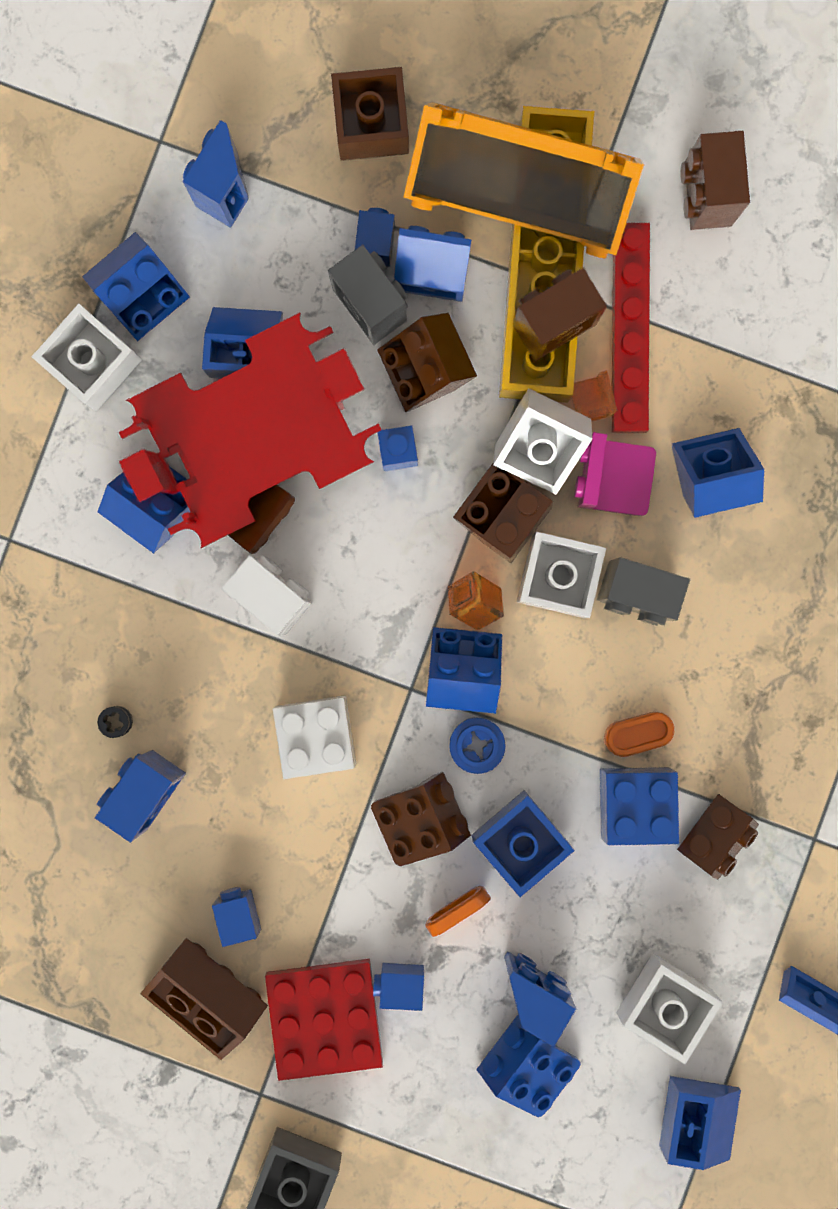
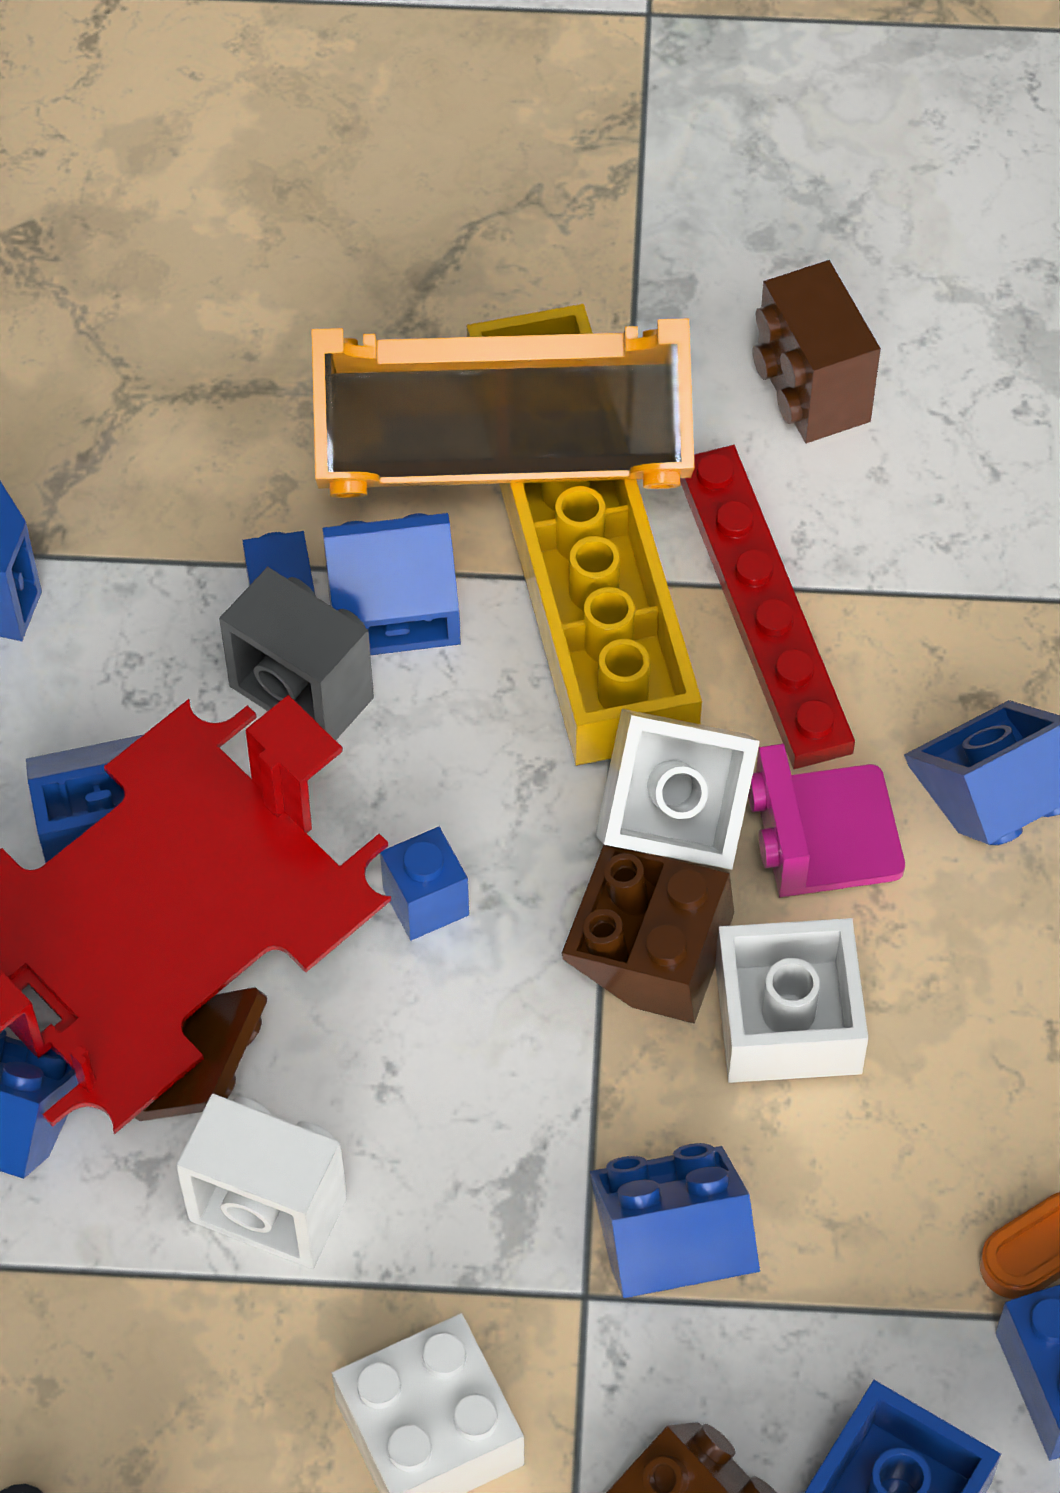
camera: 20 degrees left, 30 degrees down
reddish brown brick [331,67,409,161] -> none
reddish brown slope [377,312,477,412] -> none
clear orange panel [448,571,504,630] -> none
blue gear [450,718,505,774] -> none
reddish brown brick [513,267,607,362] -> none
clear orange panel [571,370,617,422] -> none
dark grey brick [597,557,690,626] -> none

